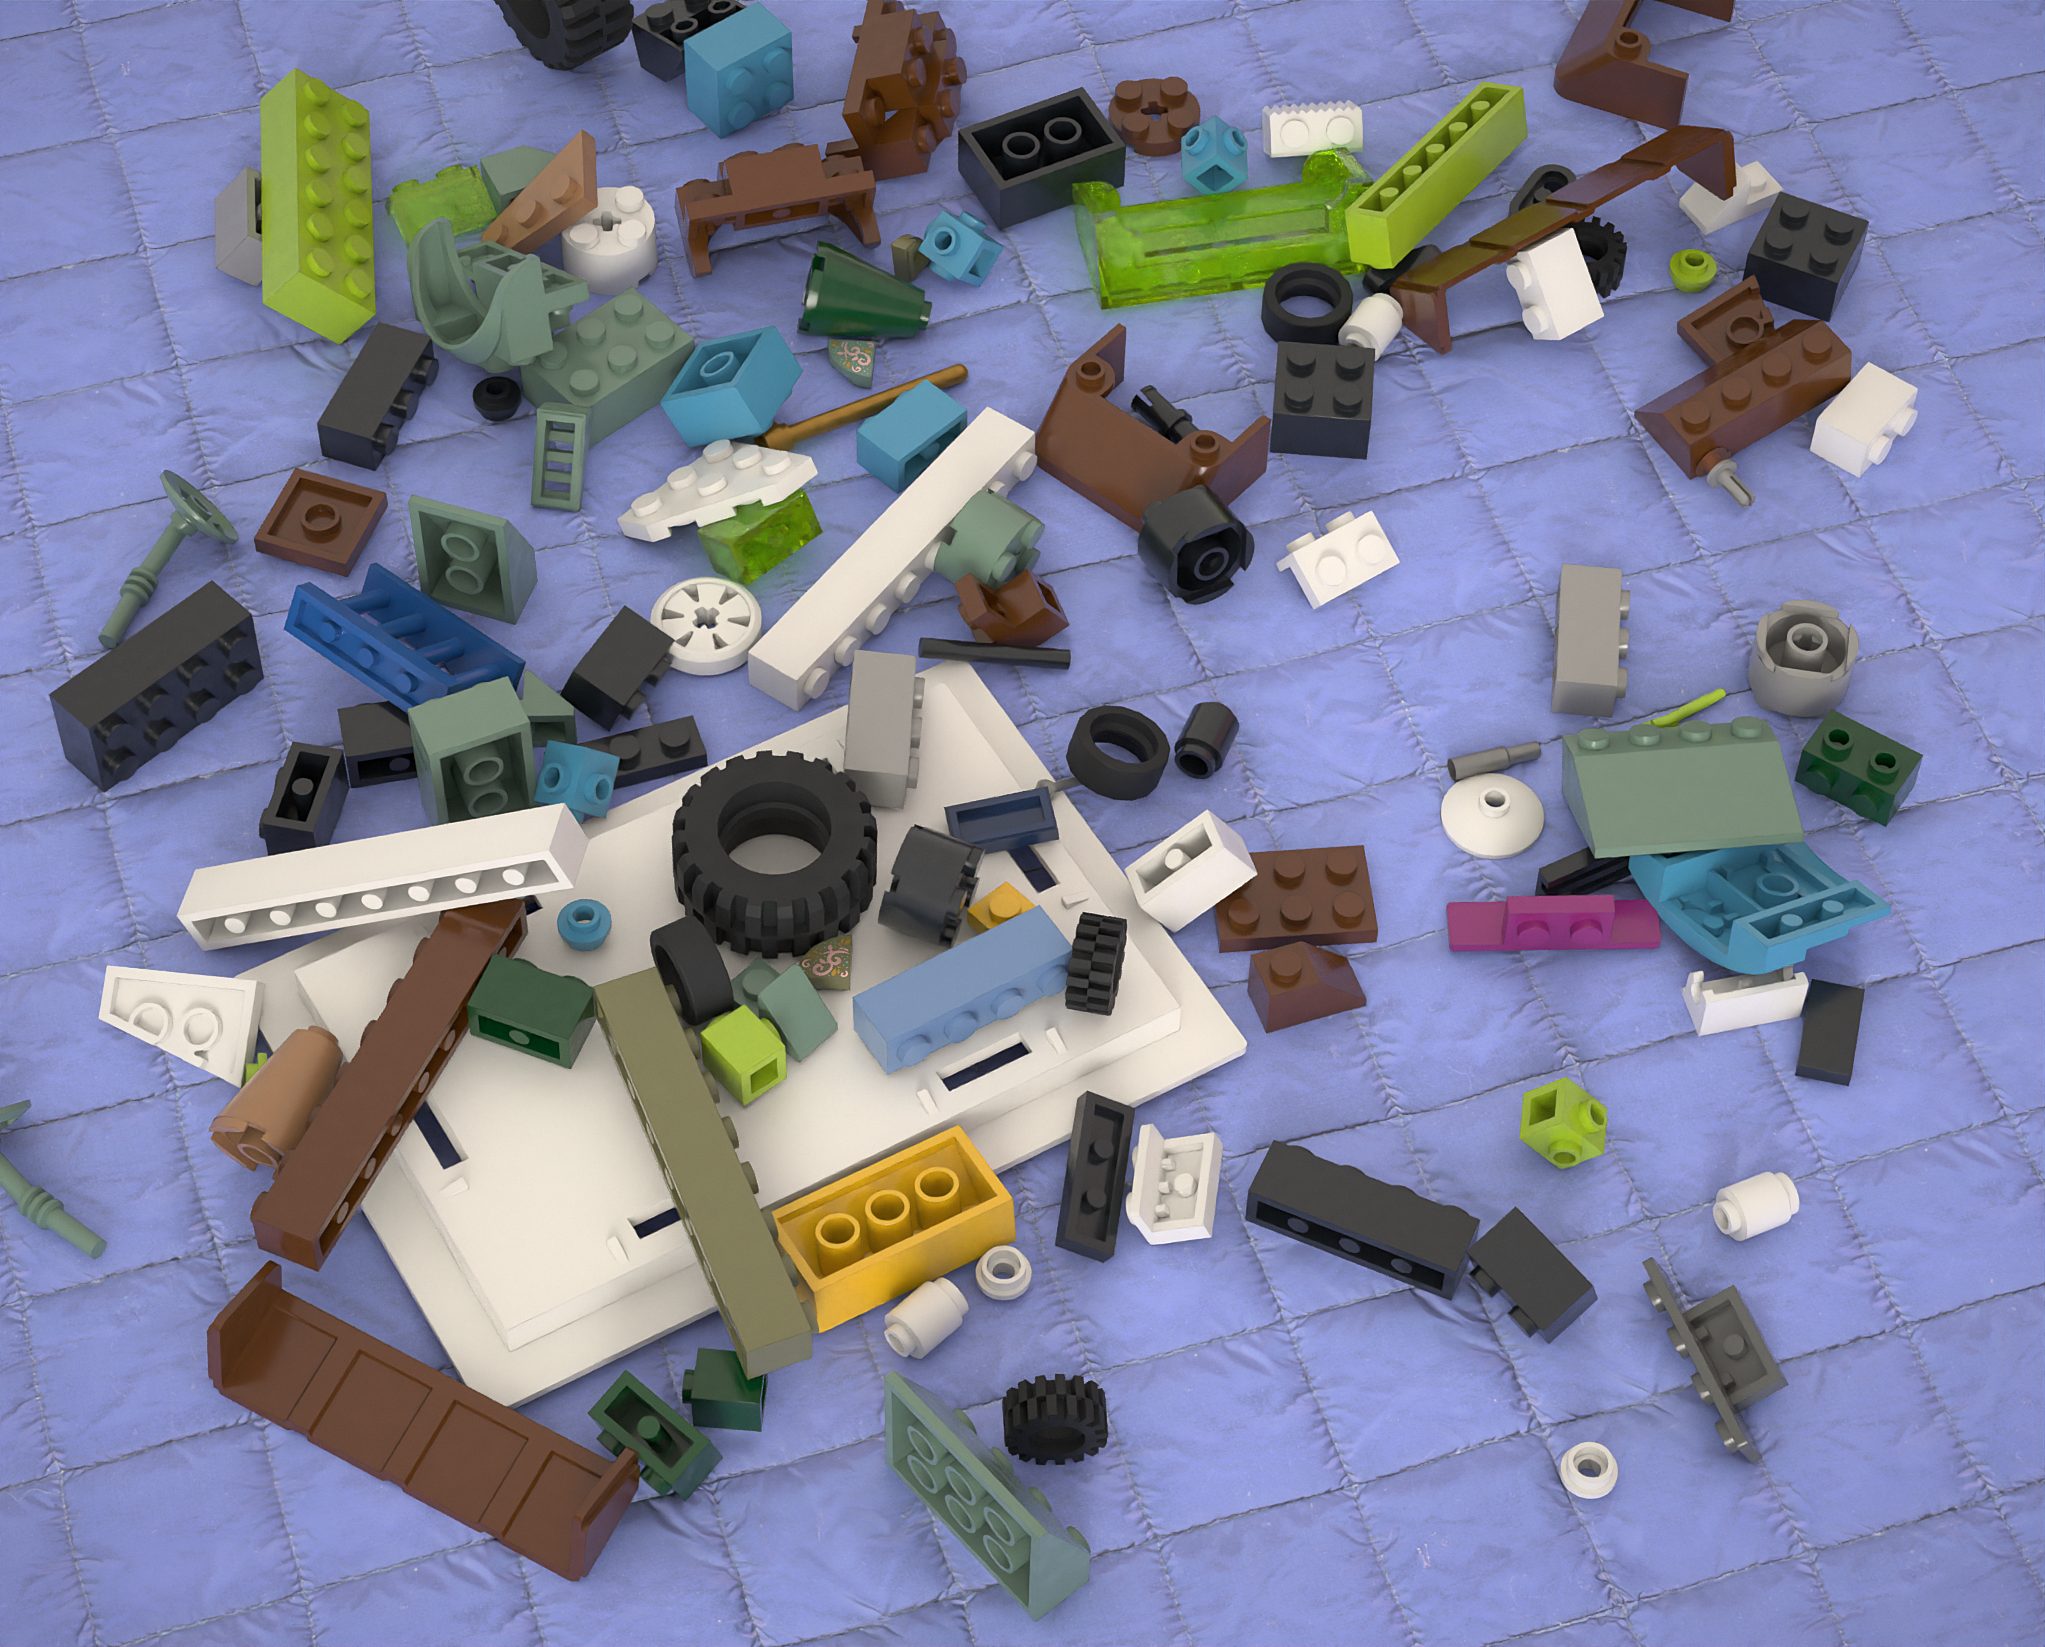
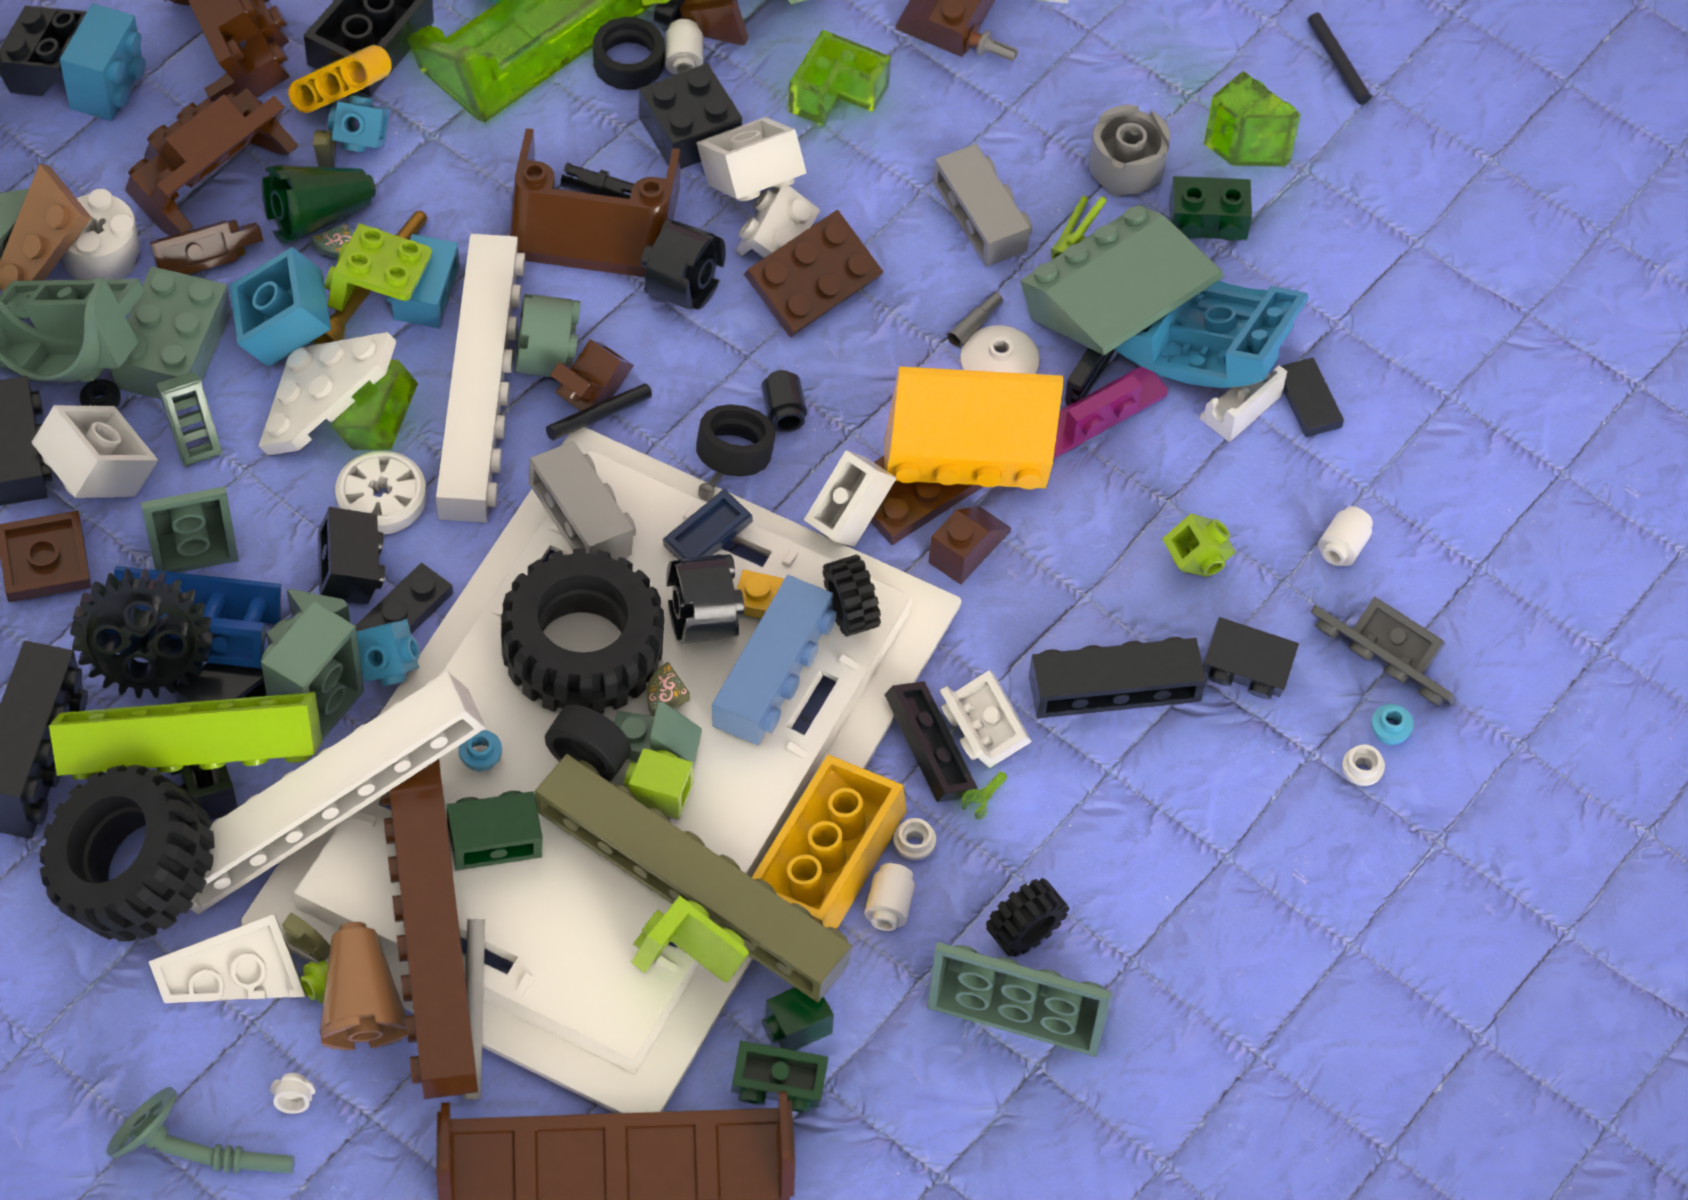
camera: 35 degrees left, 5 degrees up
none -> white brick [31,405,158,498]
none -> black tyre [39,764,215,942]
none -> lime brick [49,692,323,780]
none -> black gear [70,568,213,699]
none -> reddish brown hinge [149,219,264,275]
none -> white plate [270,1073,315,1114]
none -> olive tile [282,913,330,962]
none -> yellow beam [288,45,391,113]
none -> lime bracket [324,223,432,311]
none -> light grey bar [463,919,485,1099]
none -> lime bracket [631,896,749,982]
none -> white brick [696,117,807,201]
none -> reddish brown plate [744,209,884,337]
none -> clear neon green brick [788,29,891,125]
none -> yellow slope [884,366,1063,489]
none -> clear neon green hand [962,771,1007,820]
none -> clear neon green slope [1204,71,1301,166]
none -> medium azure plate [1371,704,1414,745]

